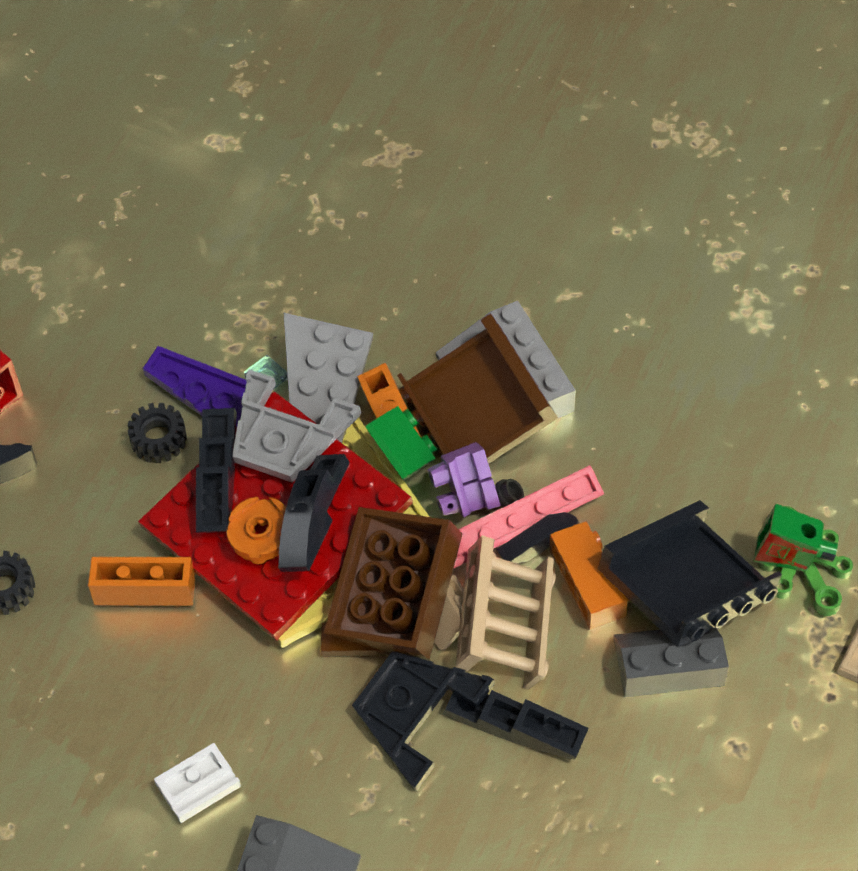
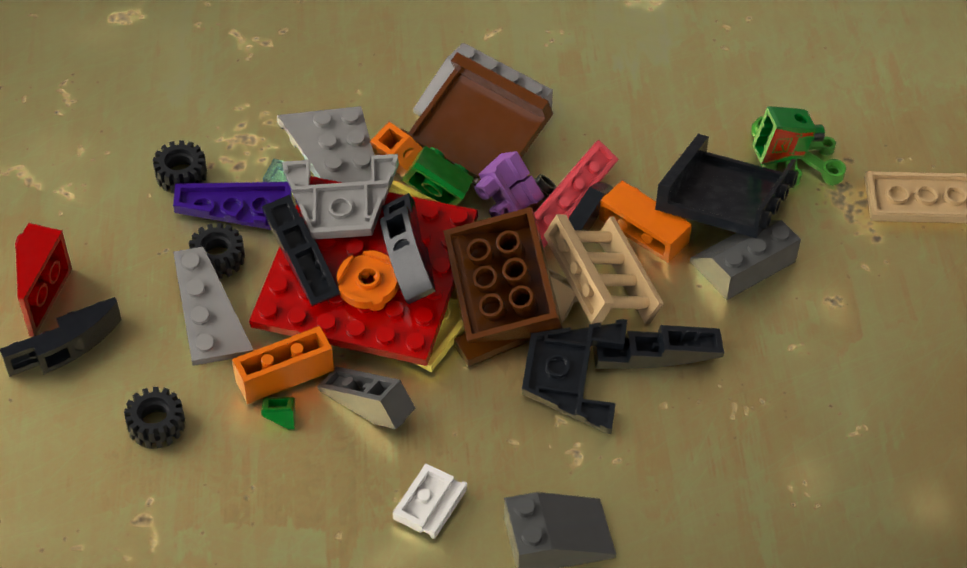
camera: 30 degrees left, 5 degrees down
none -> black tyre [153,140,207,193]
none -> light grey wing [173,247,254,366]
none -> green slope [261,397,295,429]
none -> dark grey slope [317,366,415,429]

